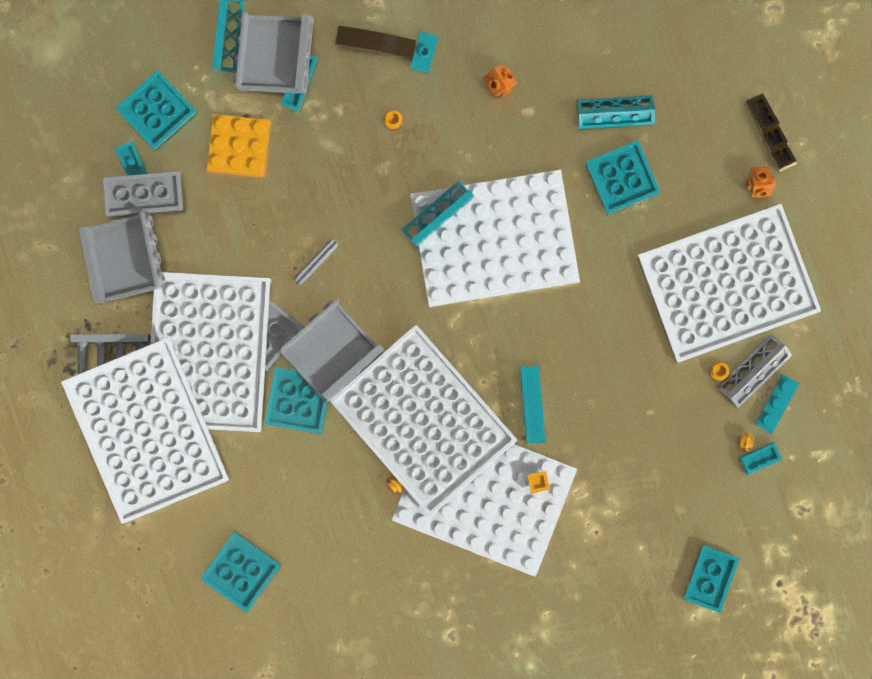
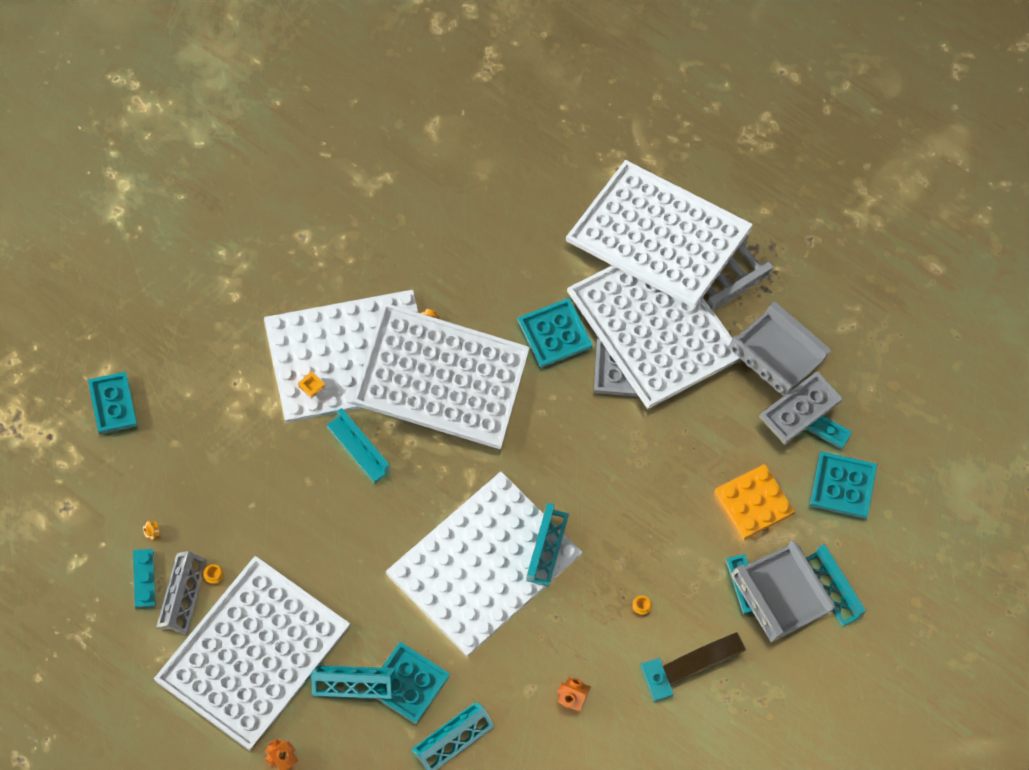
camera: 145 degrees right, 20 degrees down
teal plate [200,531,281,613] -> none
light grey panel [280,299,384,403] -> none
light grey axle [294,239,338,285] -> none
teal plate [739,442,782,475] -> none
none -> teal fence [311,665,395,699]

